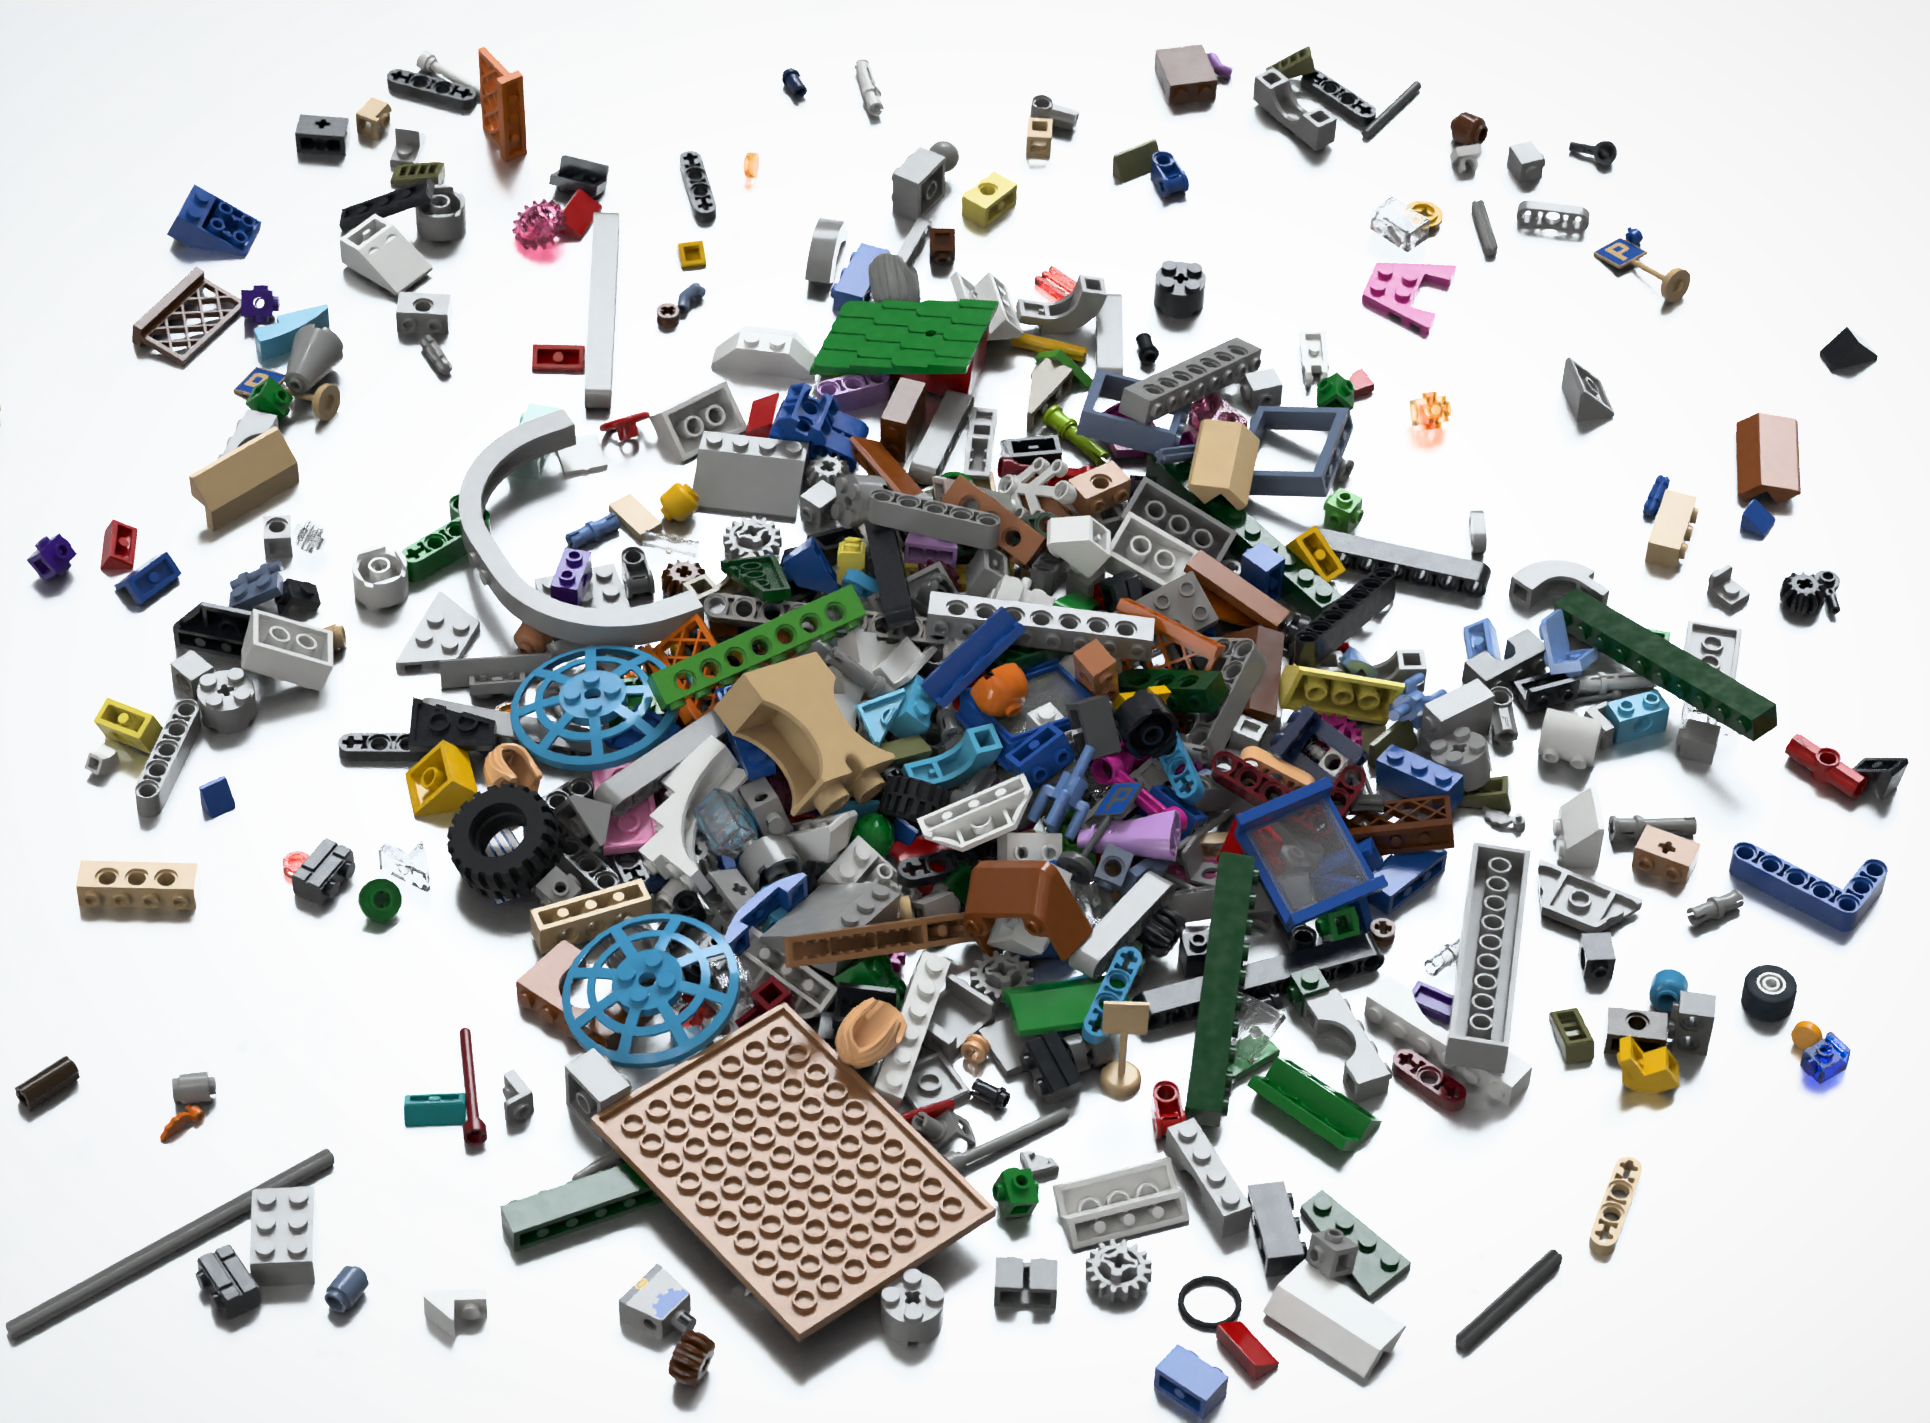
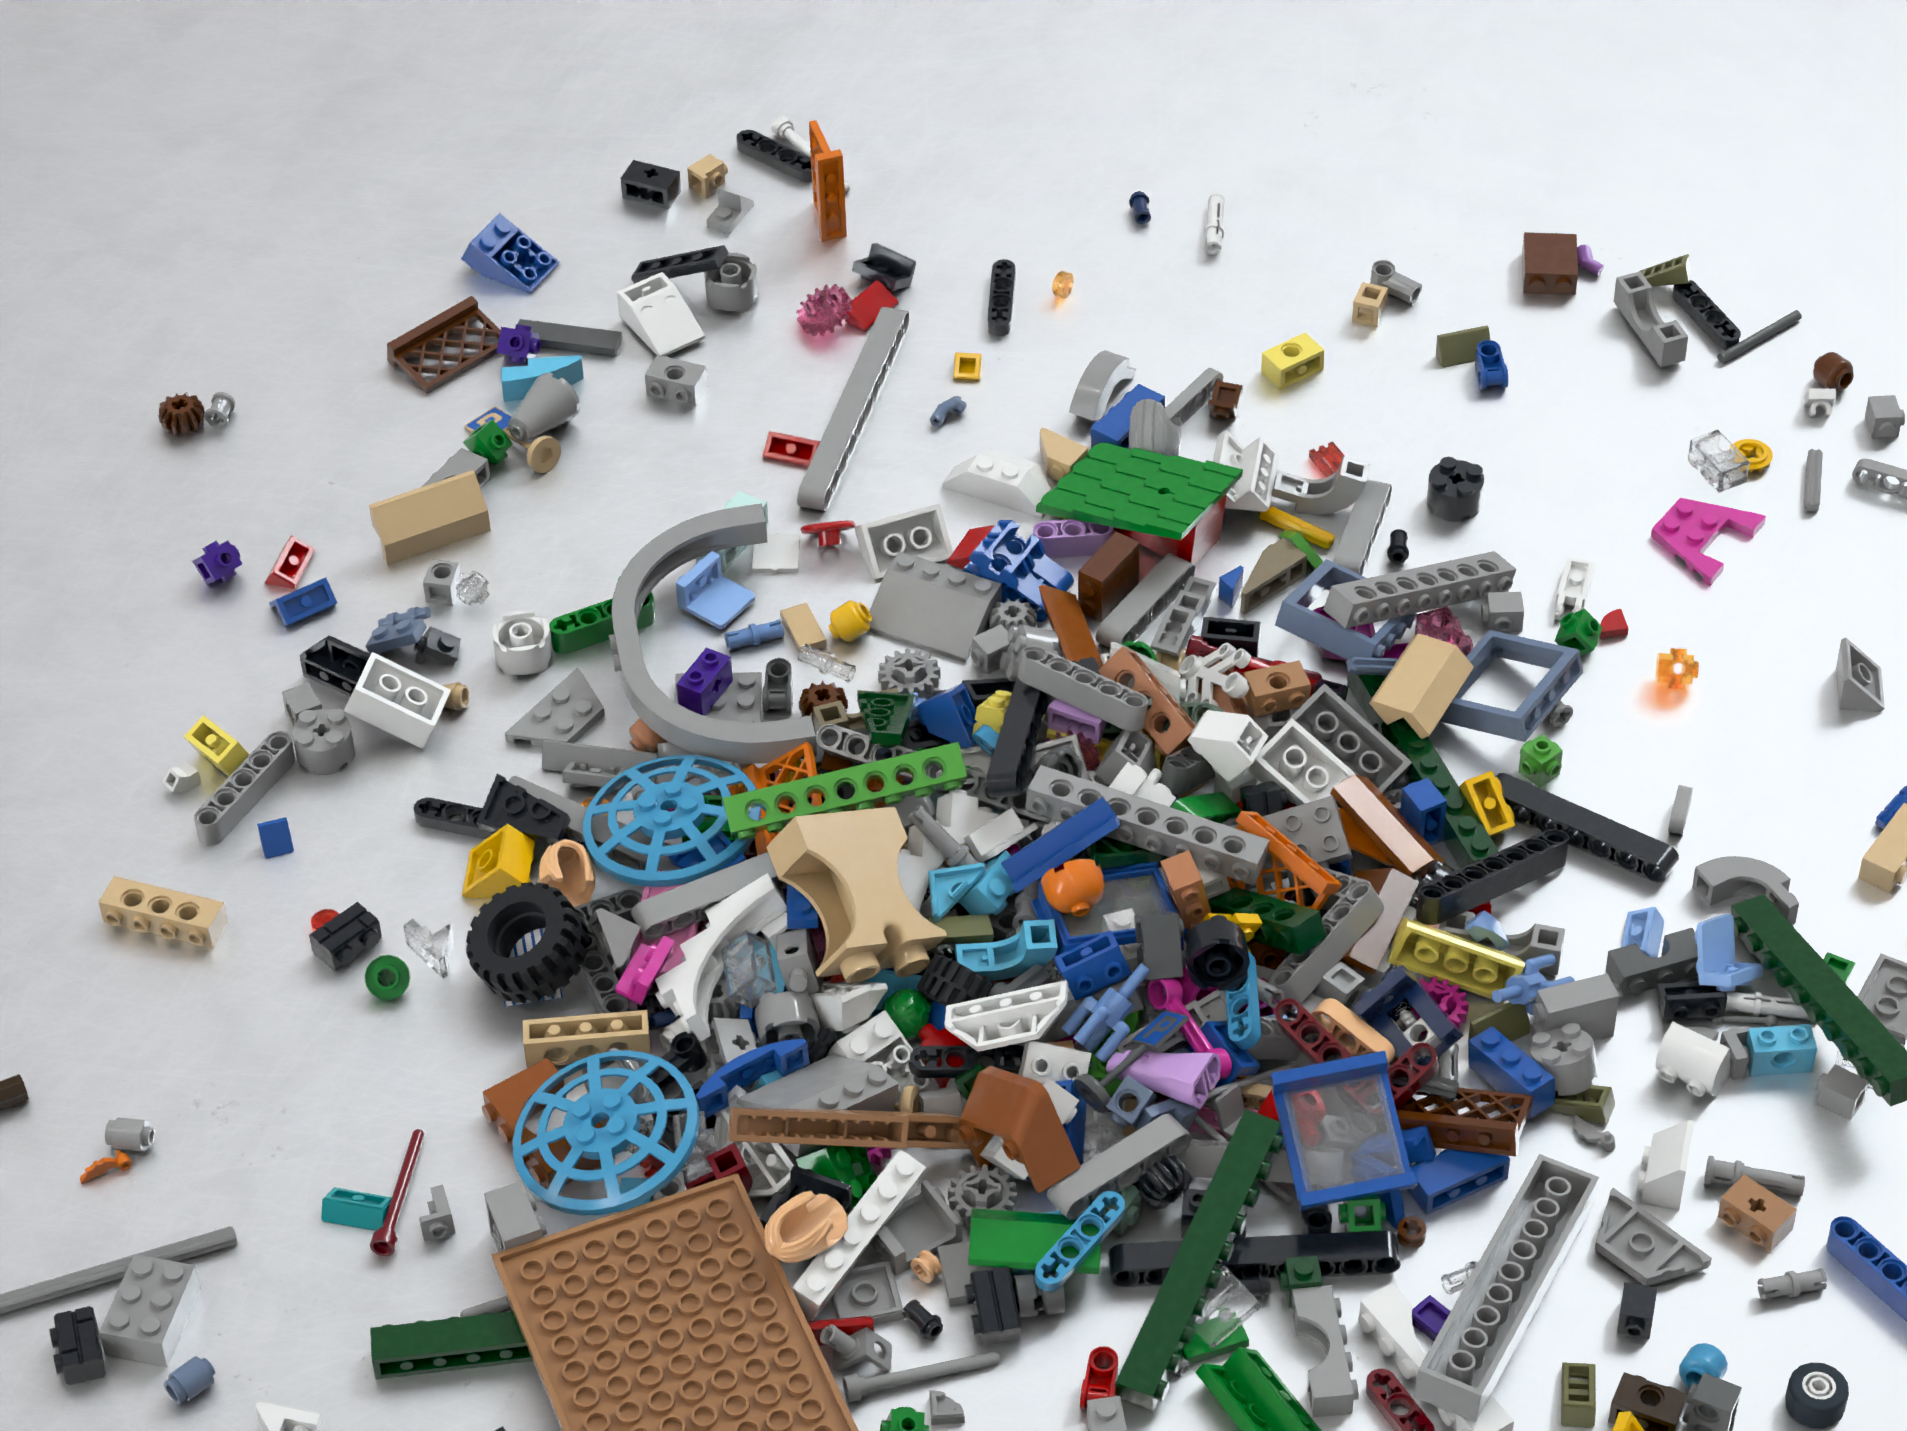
camera: 20 degrees right, 0 degrees up
olive slope [390,162,446,187] -> none
light grey axle [420,335,453,375] -> none
light grey brick [536,866,582,907] -> none
reddish brown bush [656,303,680,328] -> none
light grey brick [891,141,959,222] -> none
lime pin [1042,405,1110,466] -> none
tan piece [1100,1001,1150,1098] -> none
light grey piece [1490,686,1519,745] -> none
none -> dark grey tile [518,319,622,356]
none -> dark pink bracket [615,936,675,1005]
none -> light blue bracket [676,551,755,629]
none -> tan slope [1040,427,1088,481]
none -> blue slope [1218,566,1244,608]

